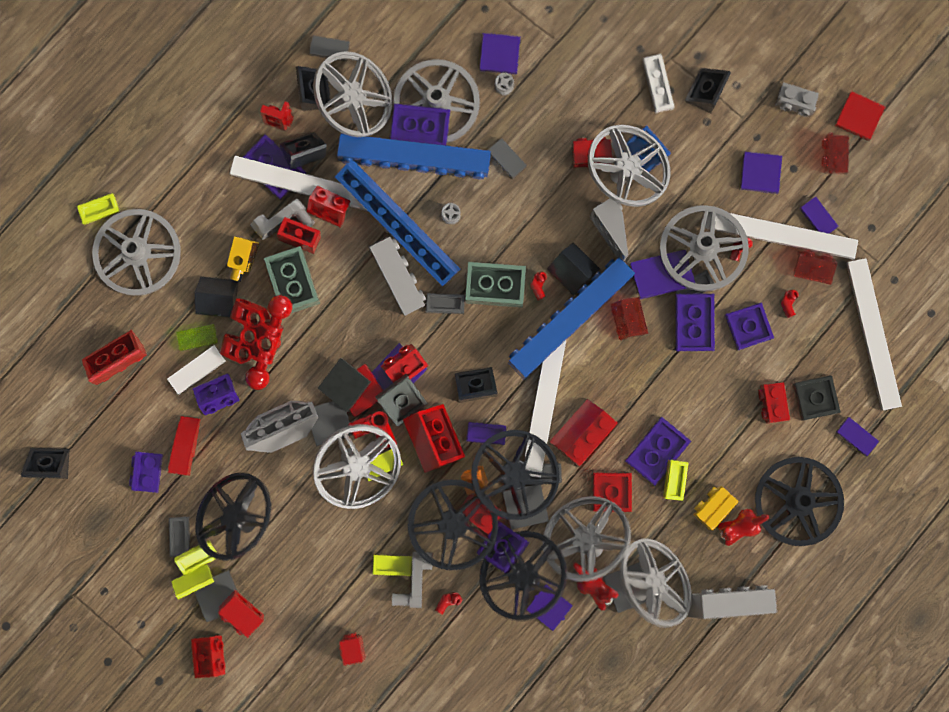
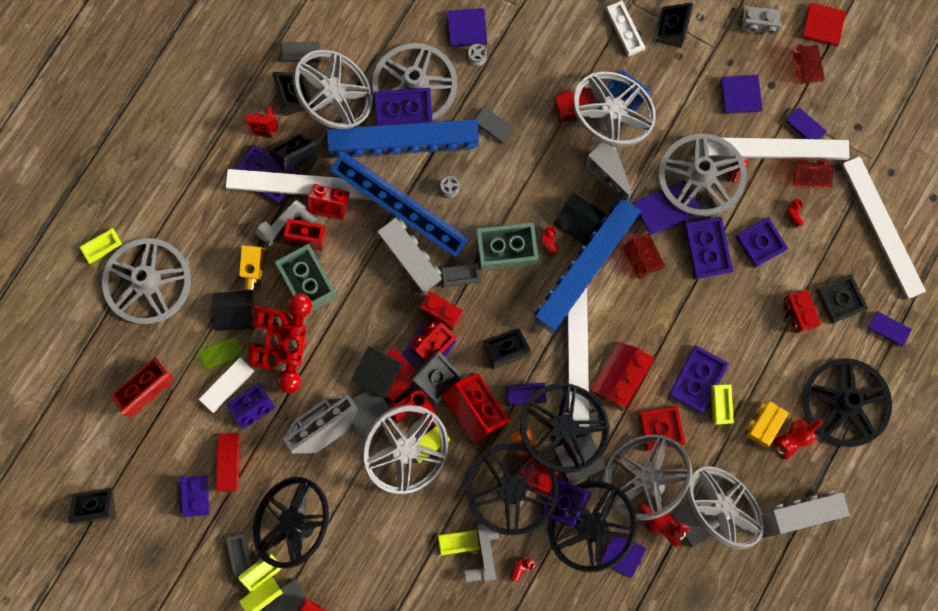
camera: 10 degrees left, 5 degrees down
none -> red brick [420,291,463,330]

